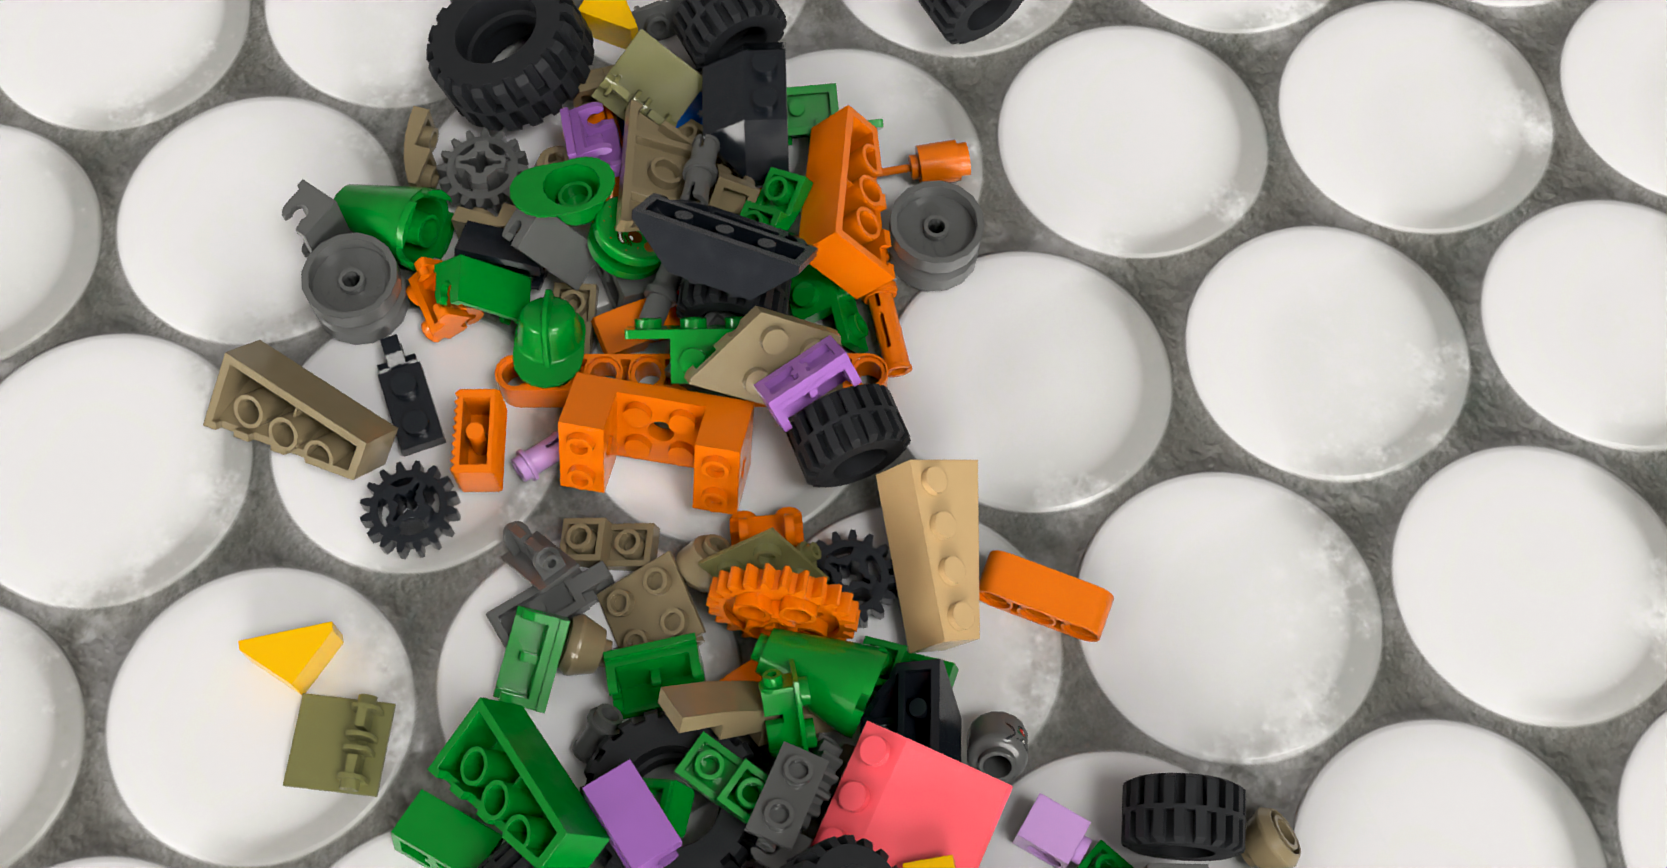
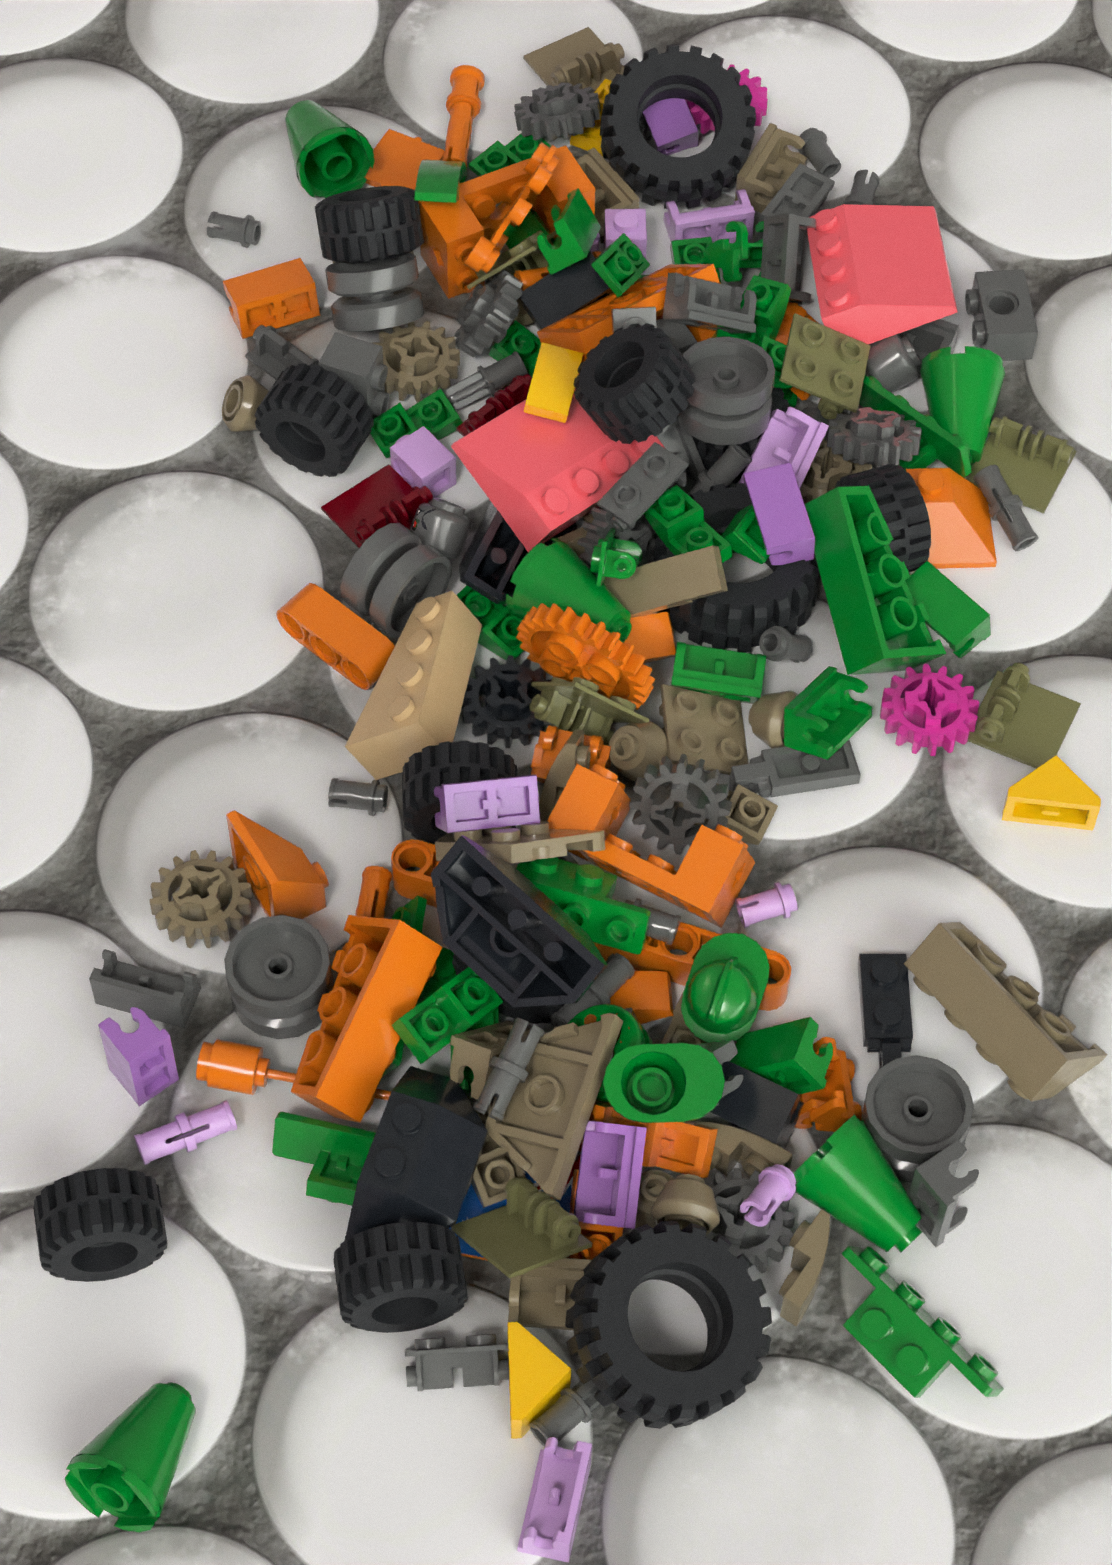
camera: 160 degrees left, 10 degrees down
black gear [360,460,461,559] -> none
orange brick [450,389,507,492] -> none
dark grey hinge [501,521,580,594] -> none
none -> dark grey hinge [89,949,201,1028]
none -> medium lavender hinge [98,1007,179,1106]
none -> lavender pin [134,1100,237,1165]
none -> dark tan gear [149,850,253,948]
none -> orange slope [226,810,329,919]
none -> dark red hinge [321,464,433,548]
none -> dark grey pin [328,778,388,816]
none -> dark grey wheel [340,523,452,638]
none -> dark tan slope [539,729,591,821]
none -> dark grey pin [625,898,681,945]
none -> dark grey gear [630,754,732,855]
none -> dark tan cone [651,1174,720,1235]
none -> lavender pin [740,1164,796,1227]
none -> green bracket [841,1246,1004,1398]
none -> dark pink gear [880,664,979,756]

